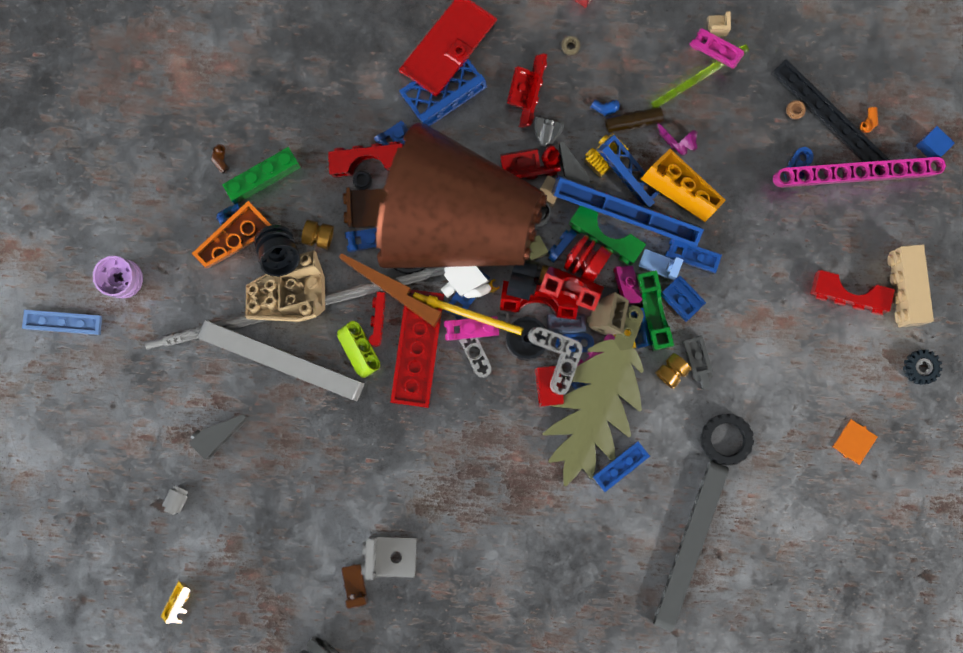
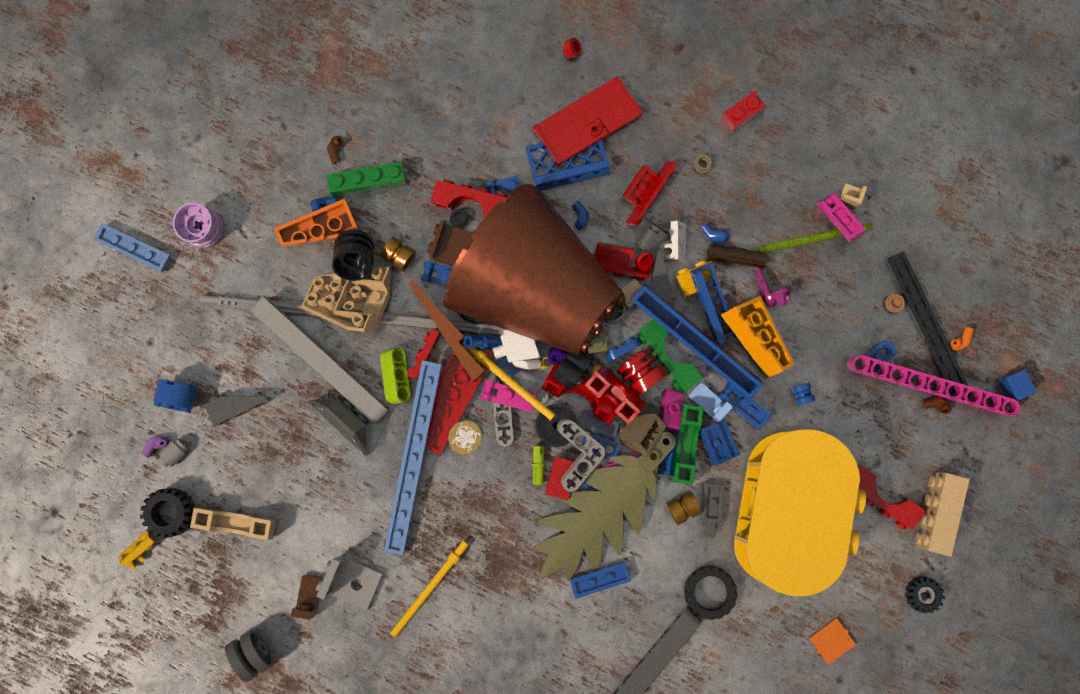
camera: 25 degrees right, 0 degrees up
none -> black tyre [140,488,195,538]
none -> medium lavender arm [141,436,167,458]
none -> blue brick [153,379,198,413]
none -> tan arch [190,507,277,540]
none -> dark grey wedge [308,399,370,456]
none -> medium blue plate [384,360,442,555]
none -> yellow bar [390,540,469,638]
none -> pearl gold sticker [448,421,482,455]
none -> blue pin [464,334,500,349]
none -> lime axle [531,446,546,485]
none -> dark purple tile [548,347,568,364]
none -> blue arm [572,201,589,229]
none -> white plate [665,221,686,262]
none -> yellow brick [734,430,866,596]
none -> blue wheel [791,382,816,406]
none -> reddish brown arm [921,396,952,414]

